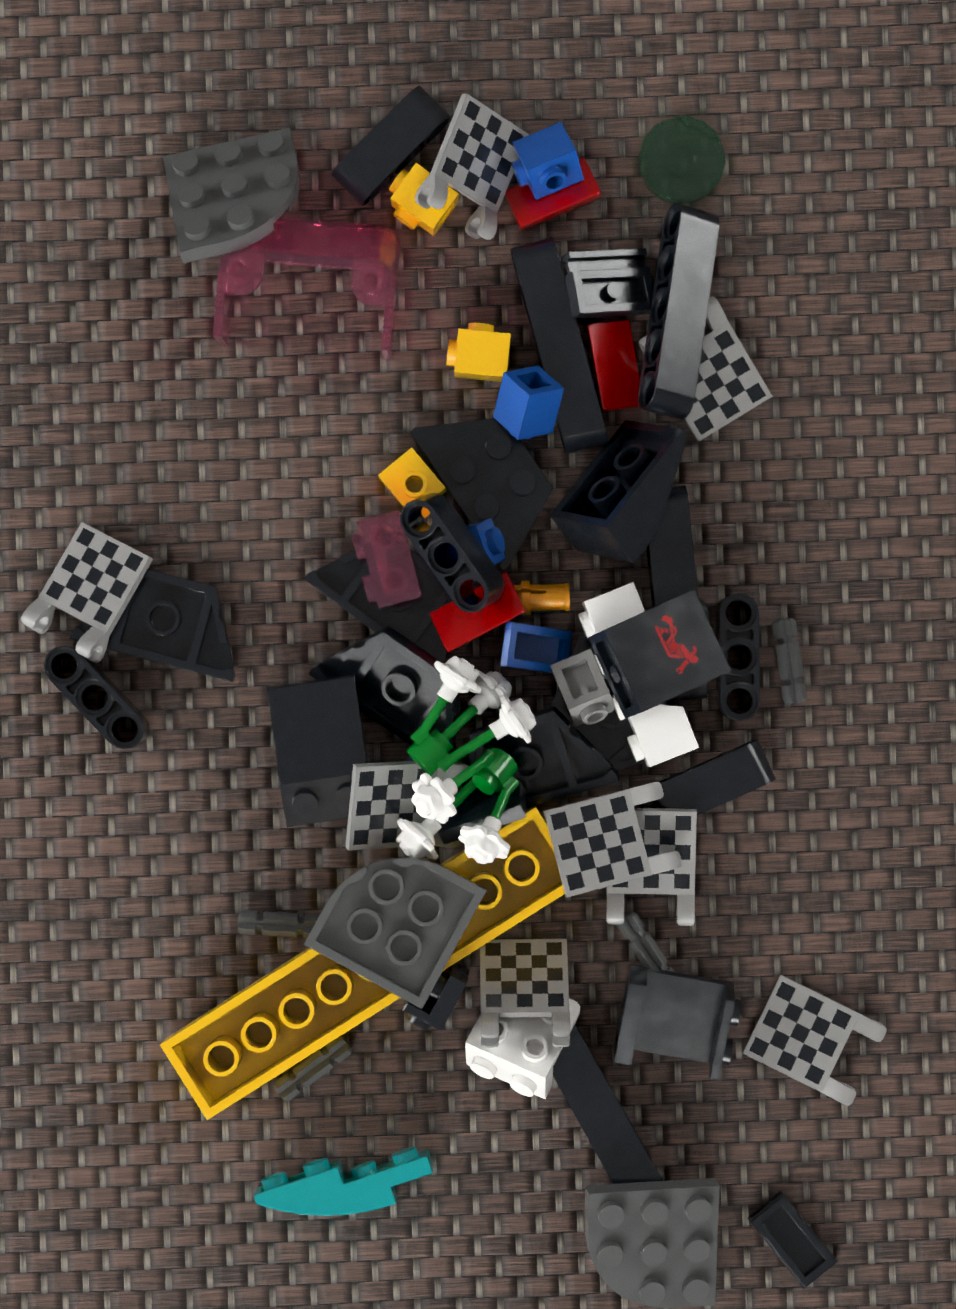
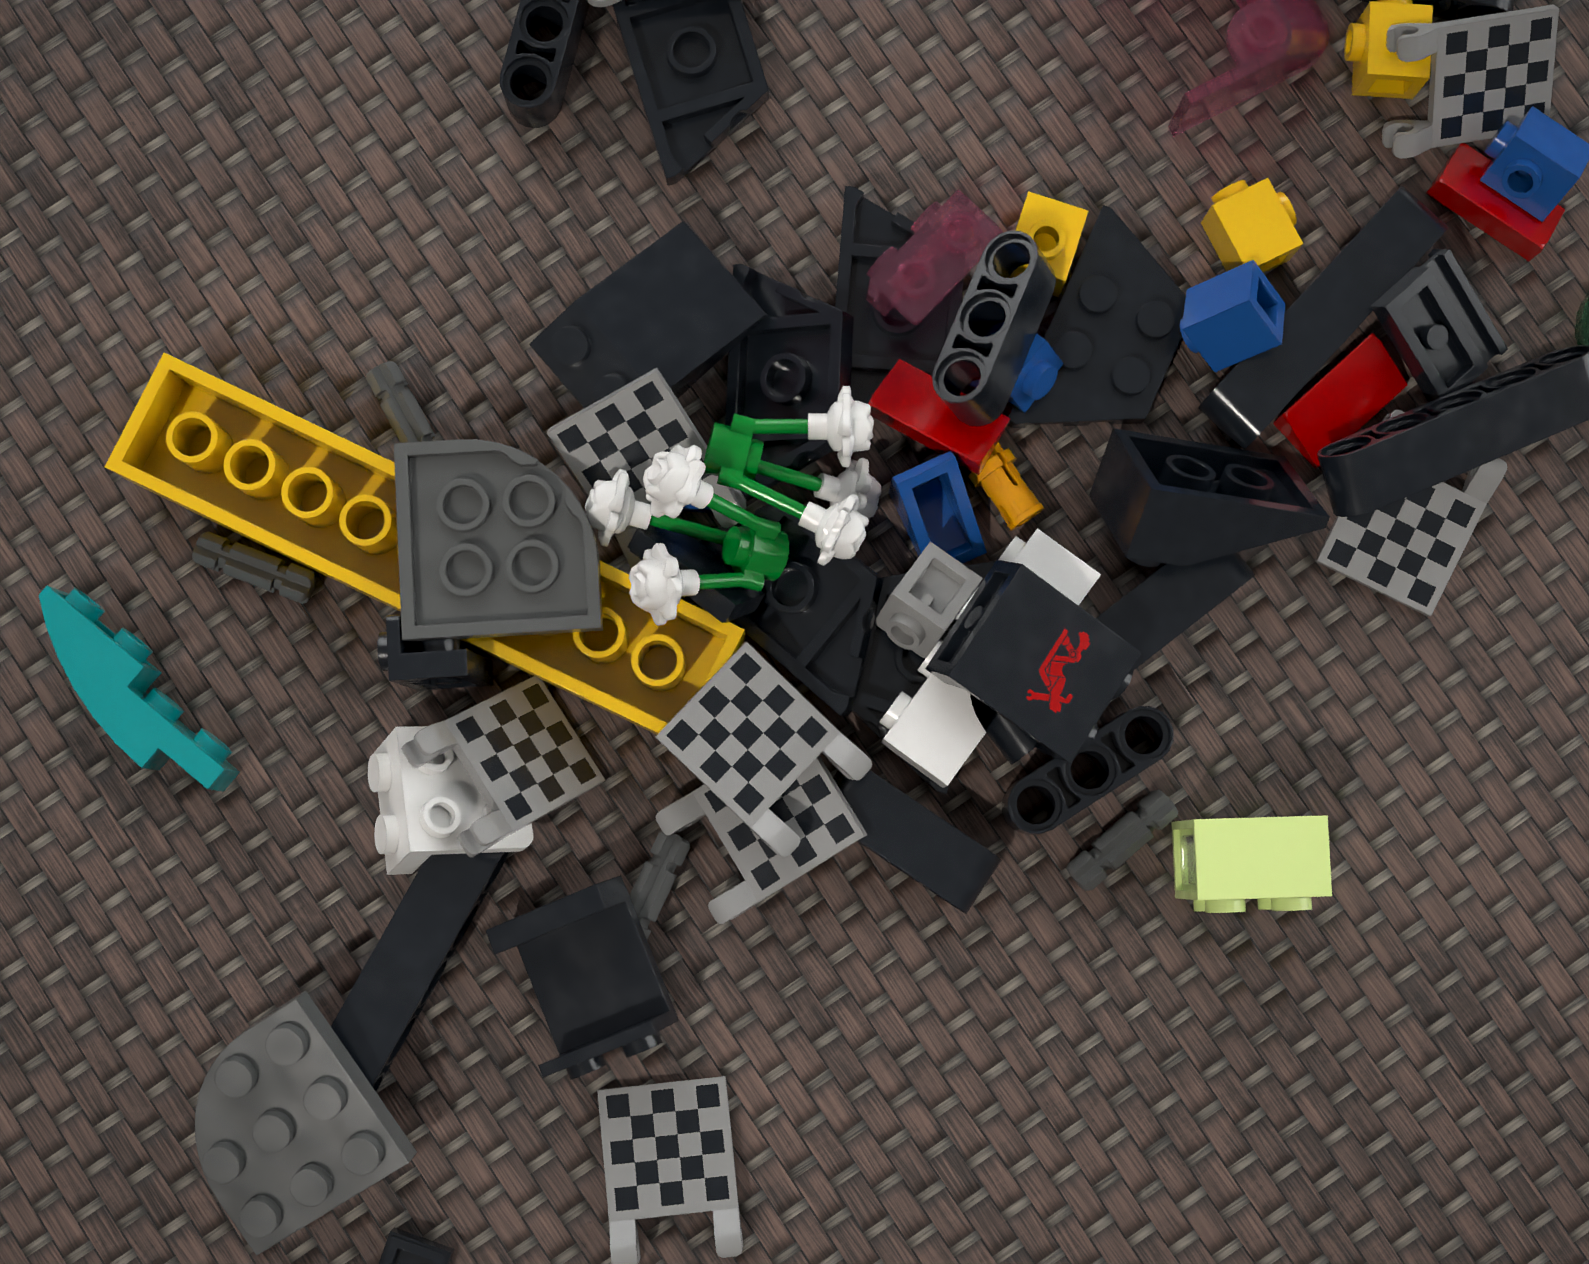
camera: 55 degrees right, 5 degrees down
none -> yellowish green piece [1171,815,1332,913]

